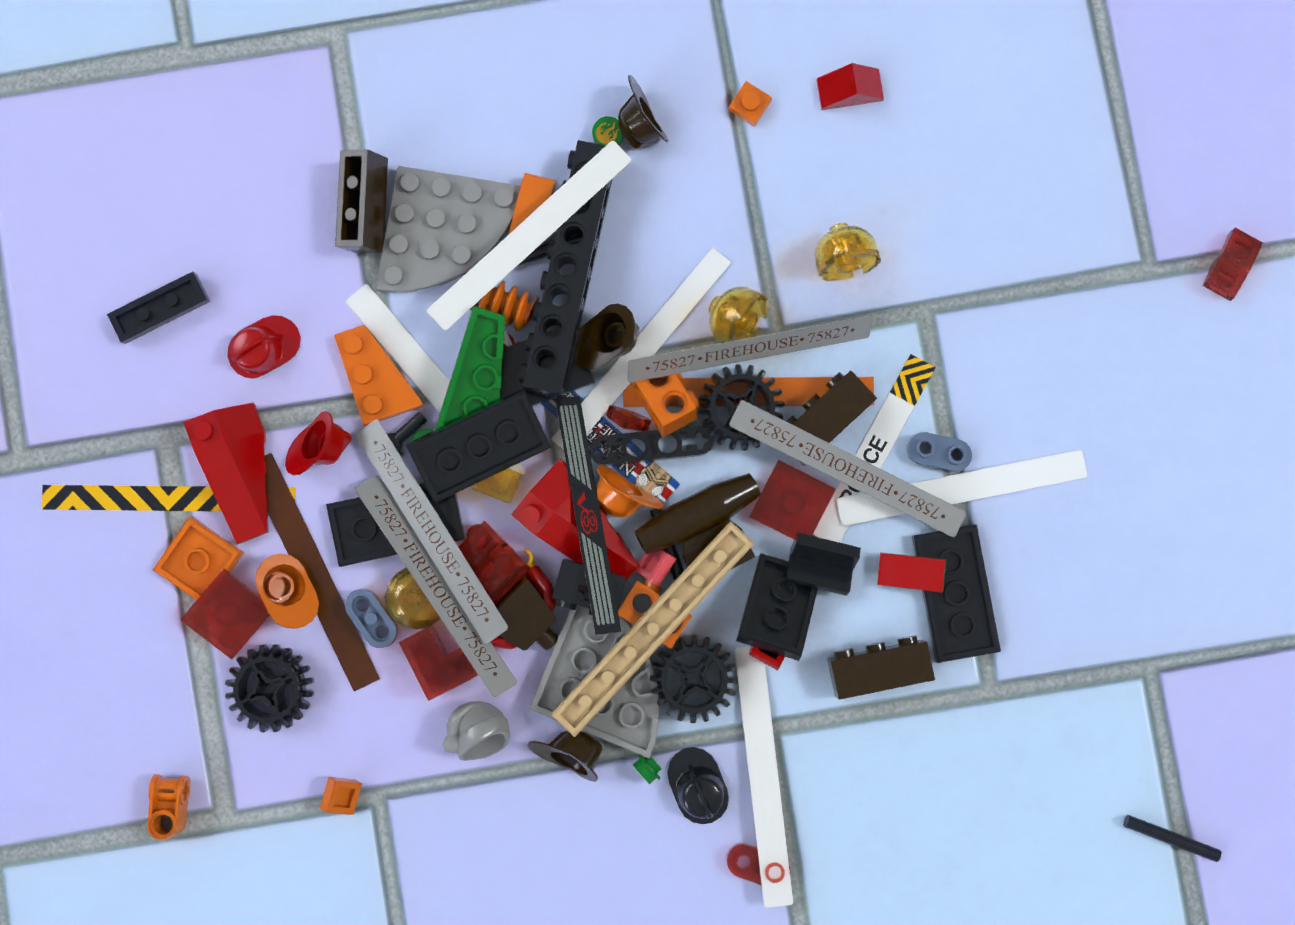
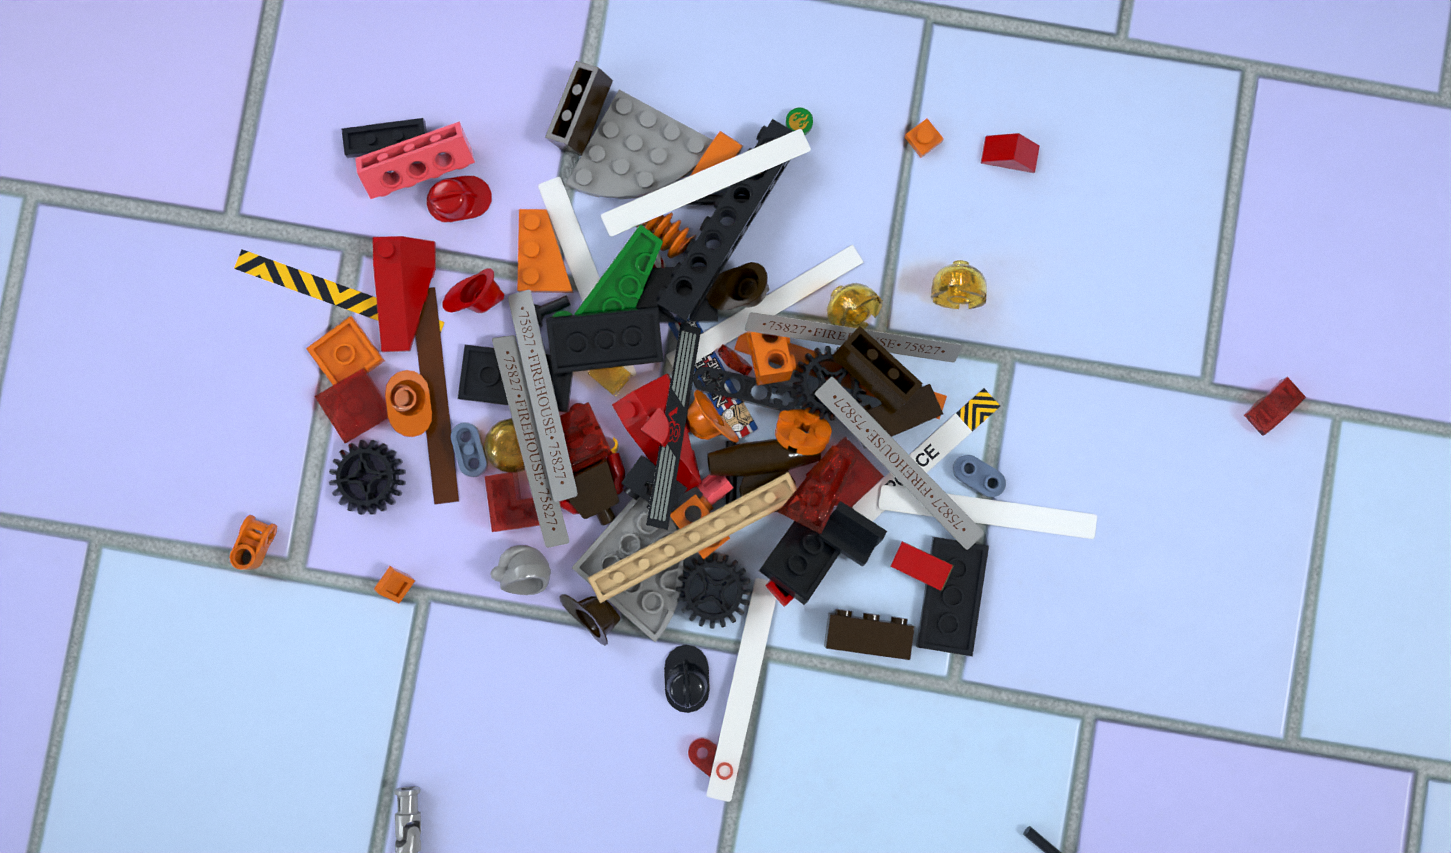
camera: 15 degrees right, 0 degrees up
dark brown piece [618,75,669,149] -> none
green plate [633,755,661,785] -> none
none -> coral brick [355,121,475,199]
none -> red tile [641,407,670,448]
none -> orange plate [775,407,832,455]
none -> clear red wing [778,445,857,534]
none -> dark brown brick [831,326,923,413]

